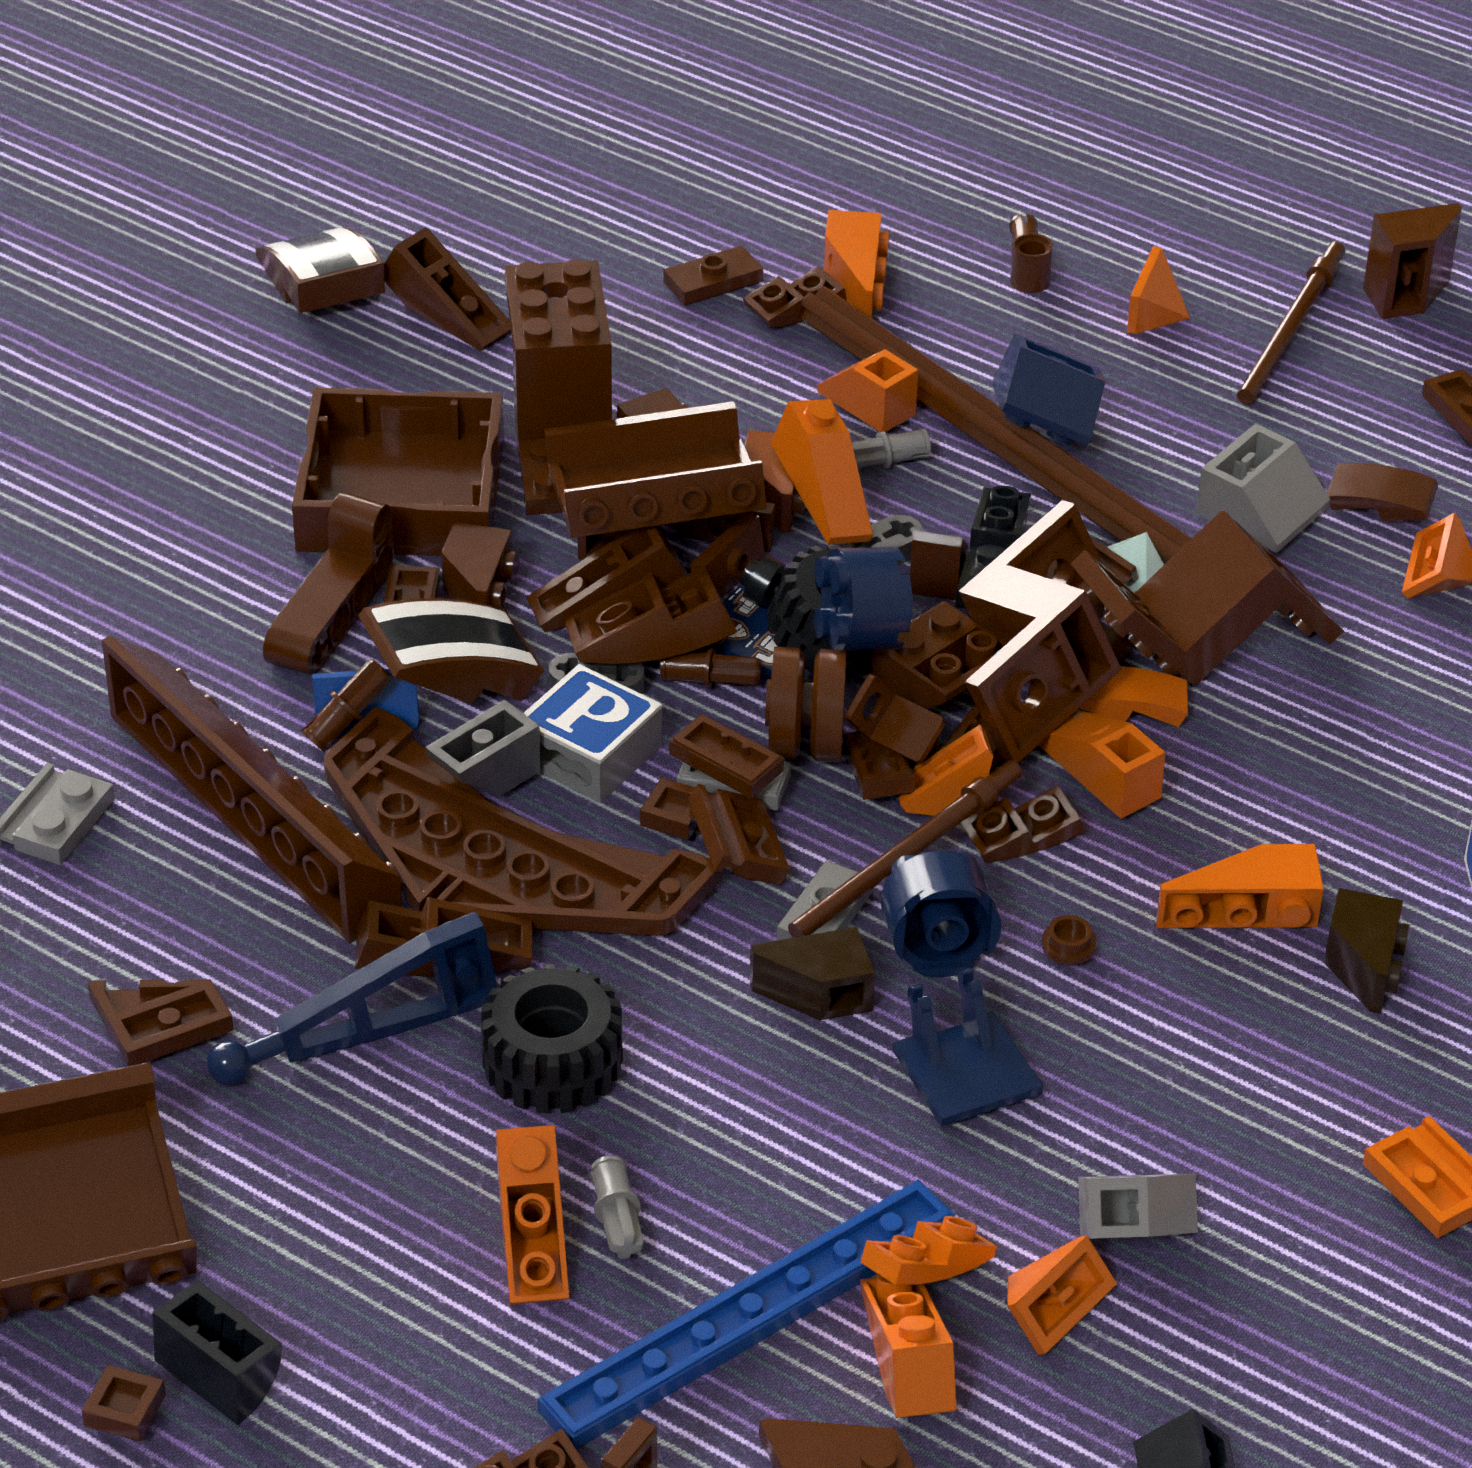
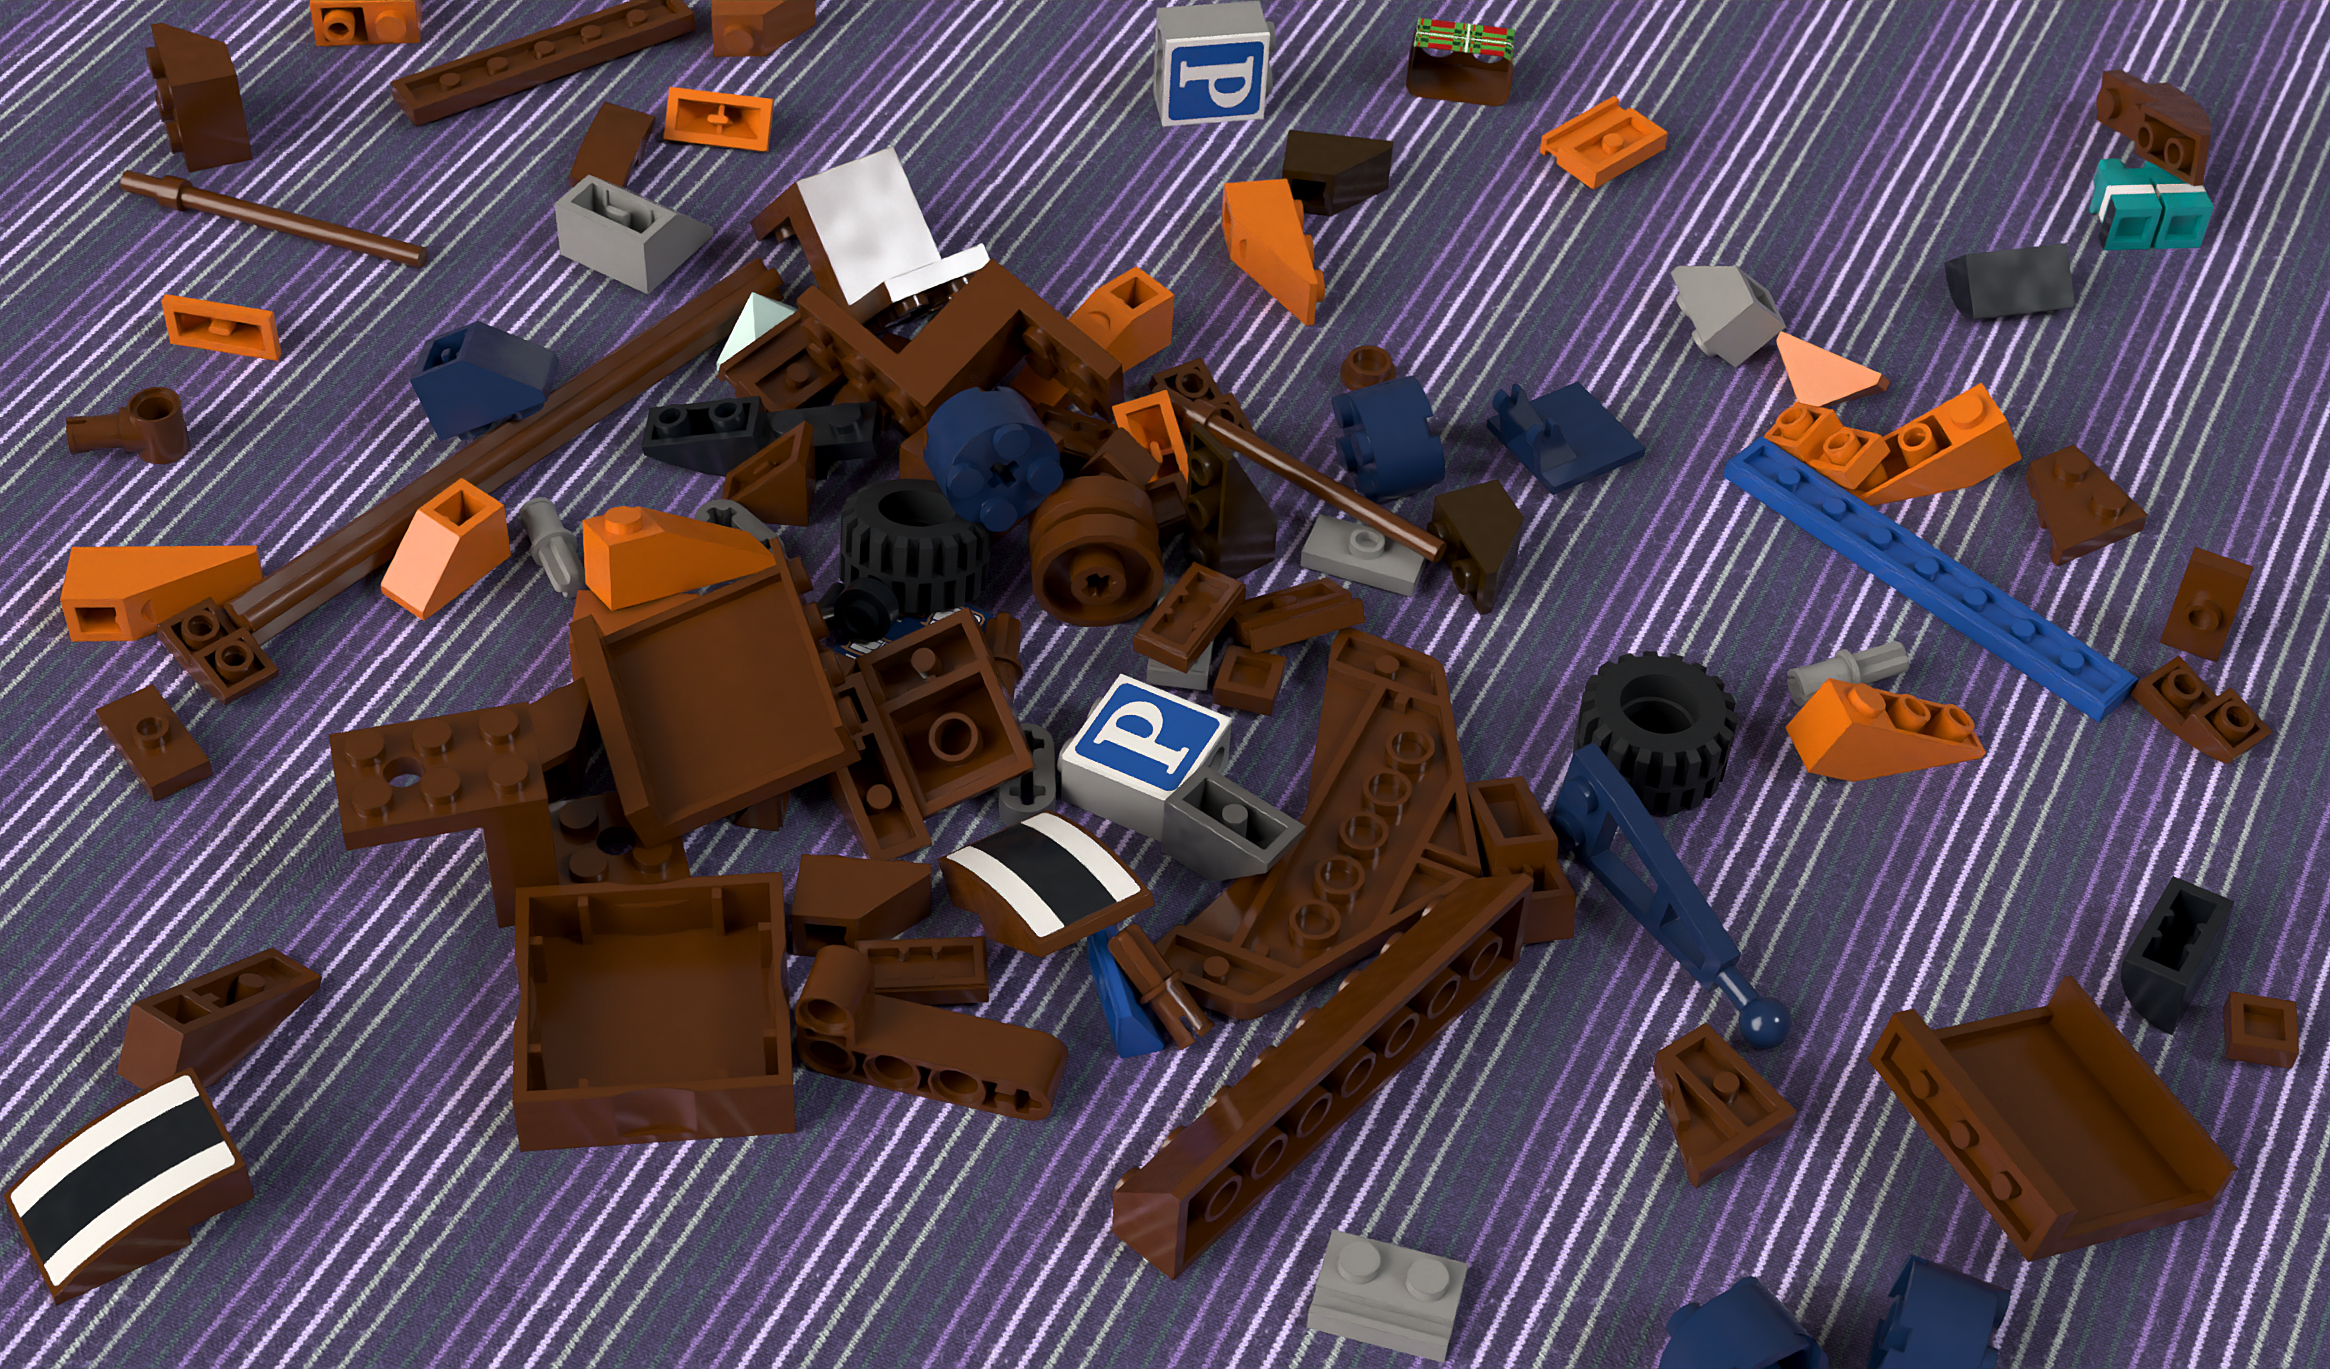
camera: 100 degrees left, 5 degrees up
none -> dark brown slope [1182,422,1278,580]

